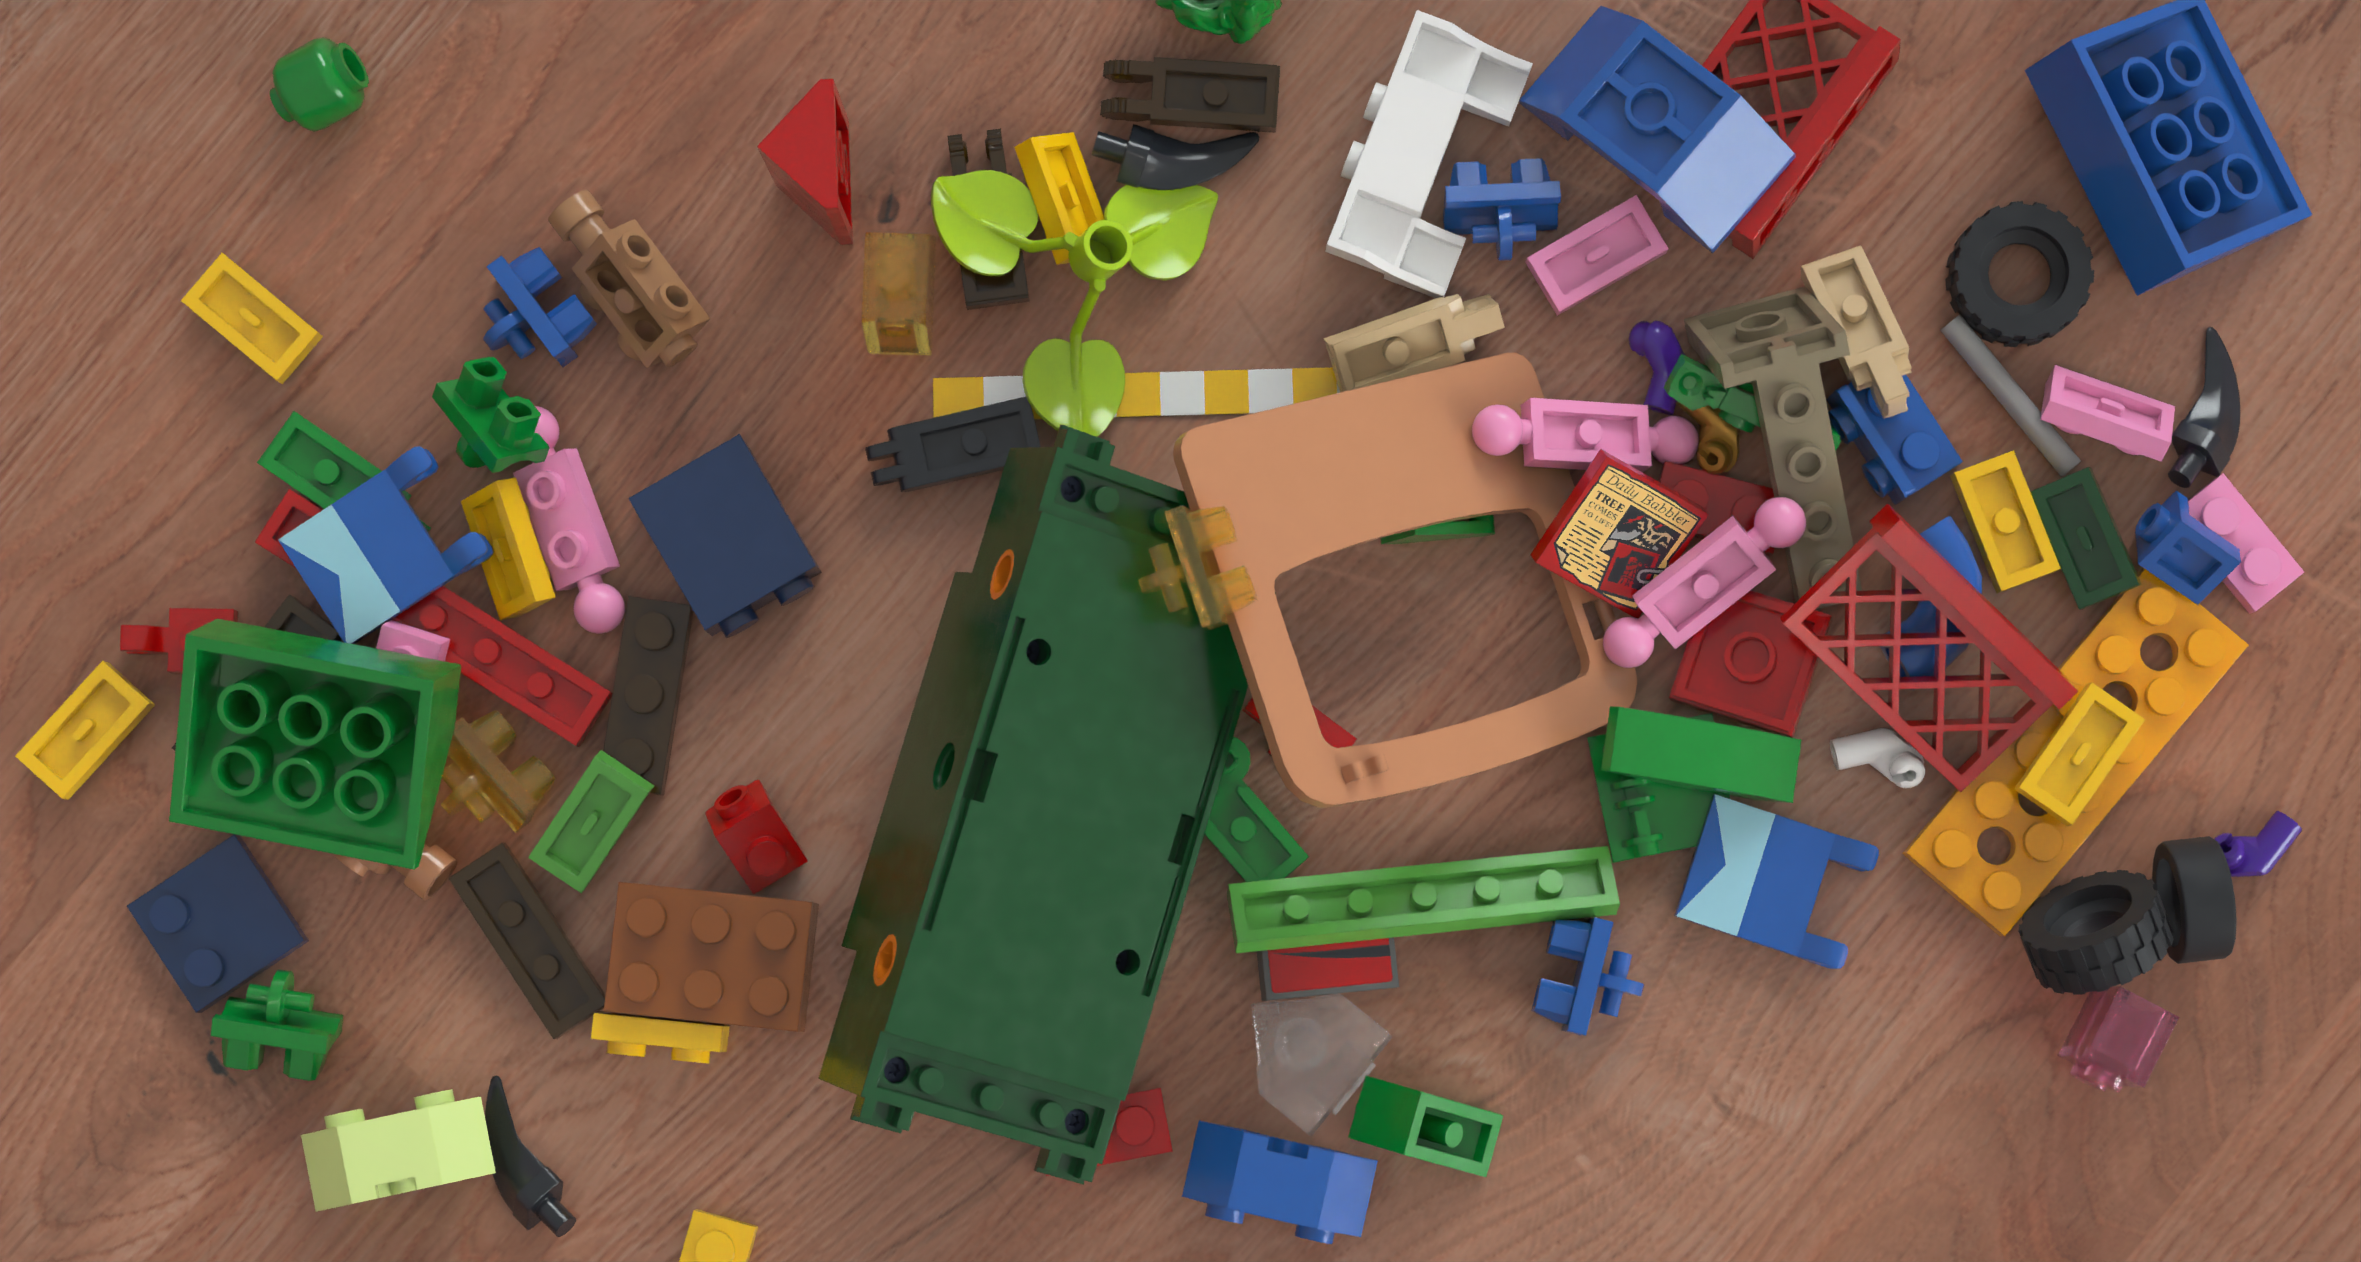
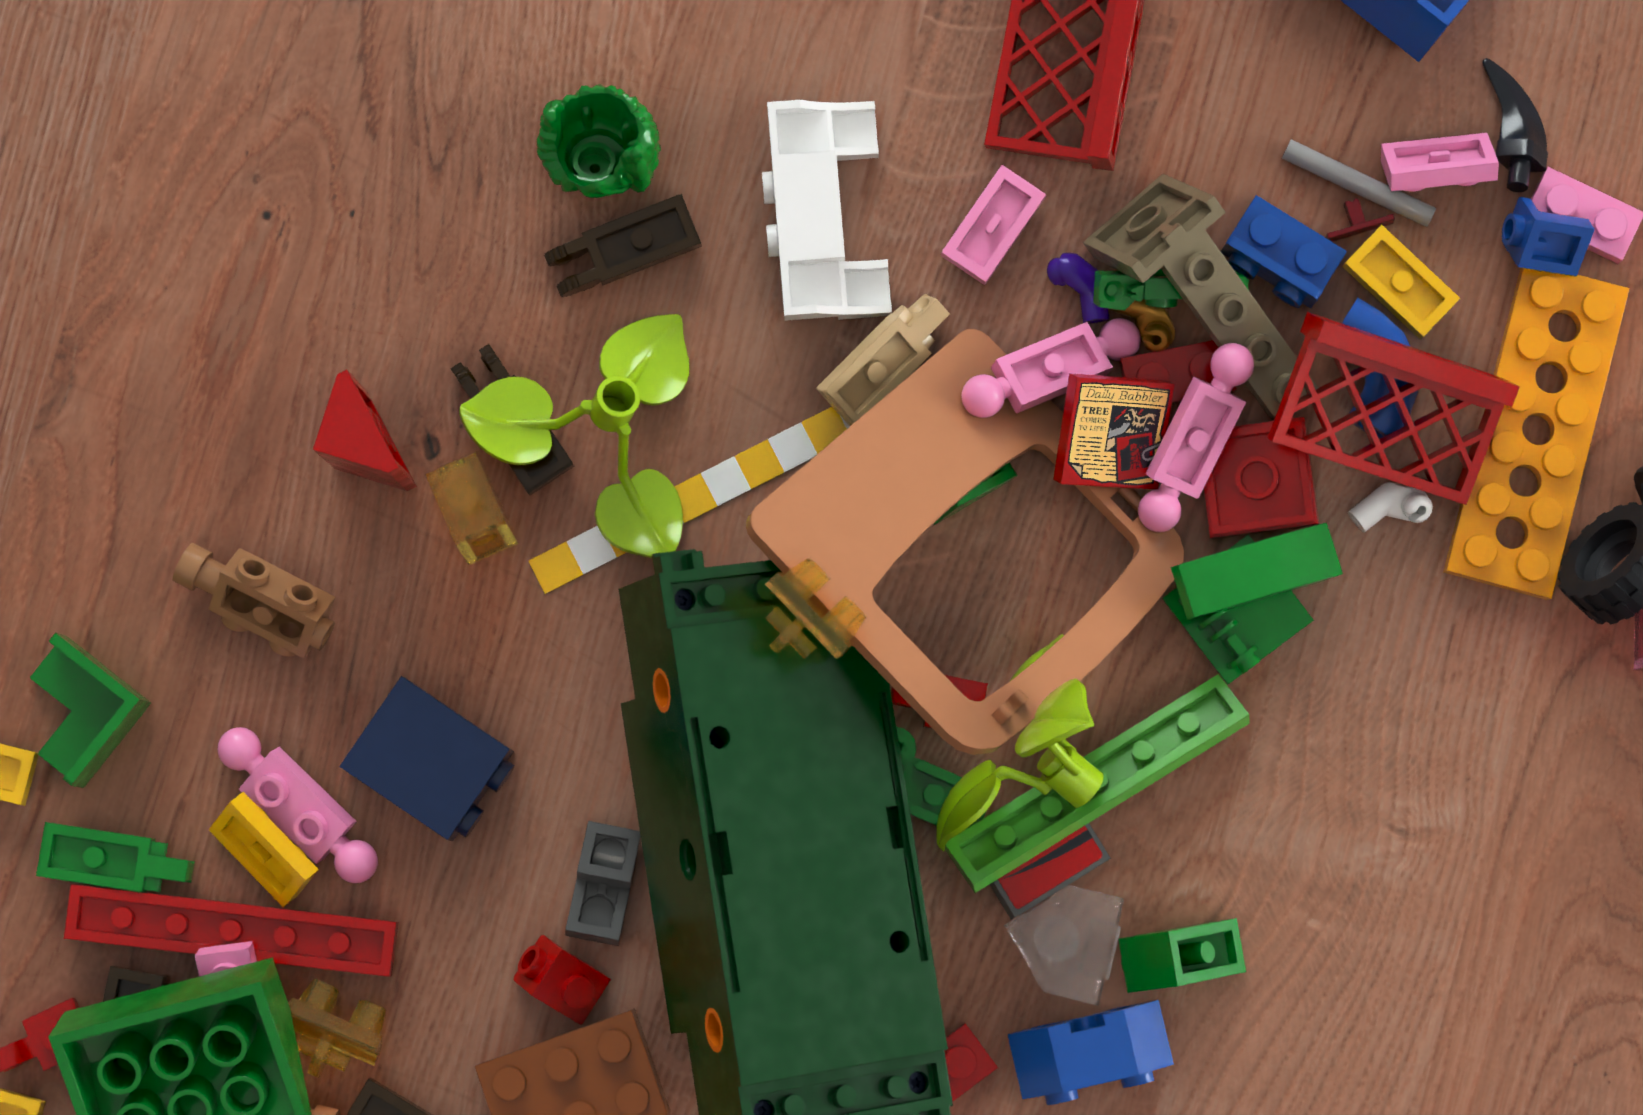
camera: 25 degrees left, 0 degrees up
blue flag [278,446,493,644] -> none
green hips [432,357,550,473] -> none
blue hips [483,247,597,367] -> none
bright green plate [528,750,654,894] -> none
dark brown plate [603,596,694,795] -> none
black hinge [865,396,1041,492] -> none
yellow plate [1014,132,1105,265] -> none
black bar [1091,124,1260,190] -> none
blue hips [1443,158,1561,261] -> none
blue slope [1519,6,1796,253] -> none
blue hips [1531,917,1644,1036] -> none
blue flag [1674,794,1879,969] -> none
tan hinge [1801,245,1912,419] -> none
black tyre [1945,201,2094,347] -> none
yellow plate [2014,682,2145,826] -> none
dark green plate [2030,467,2142,610] -> none
none -> green panel [30,632,151,788]
none -> dark grey slope [565,821,641,946]
none -> lime plant [936,634,1104,851]
none -> dark red piece [1325,198,1395,242]

